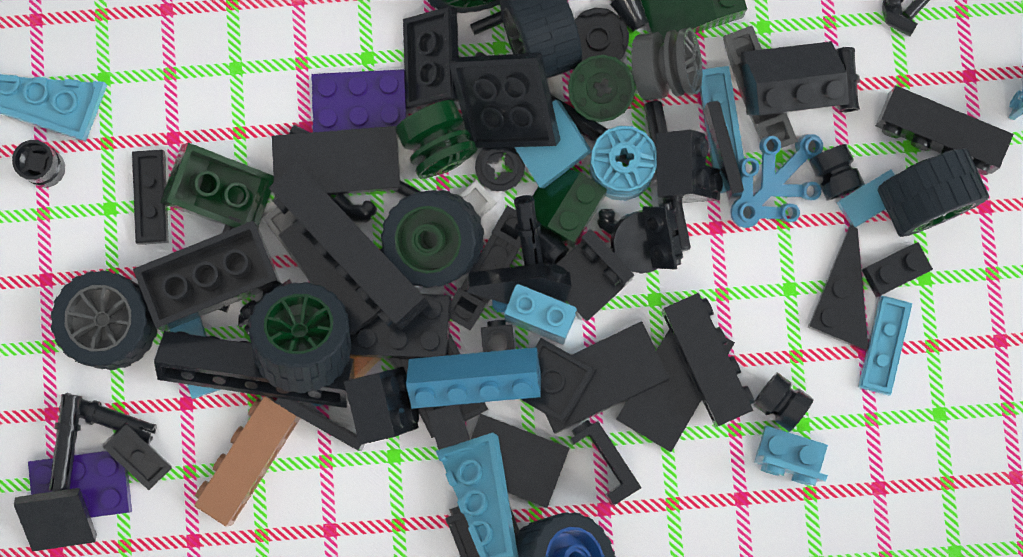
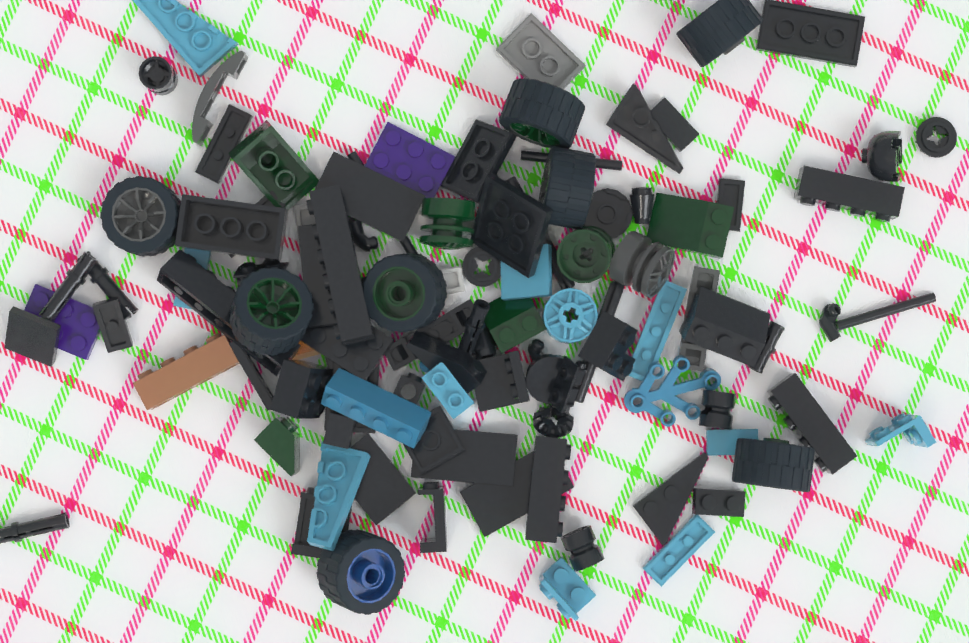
camera: 25 degrees right, 5 degrees up
black tile [703,100,744,200] -> none
none -> dark grey slope [192,51,249,146]
none -> dark green slope [254,417,300,477]
none -> black gear [533,404,574,438]

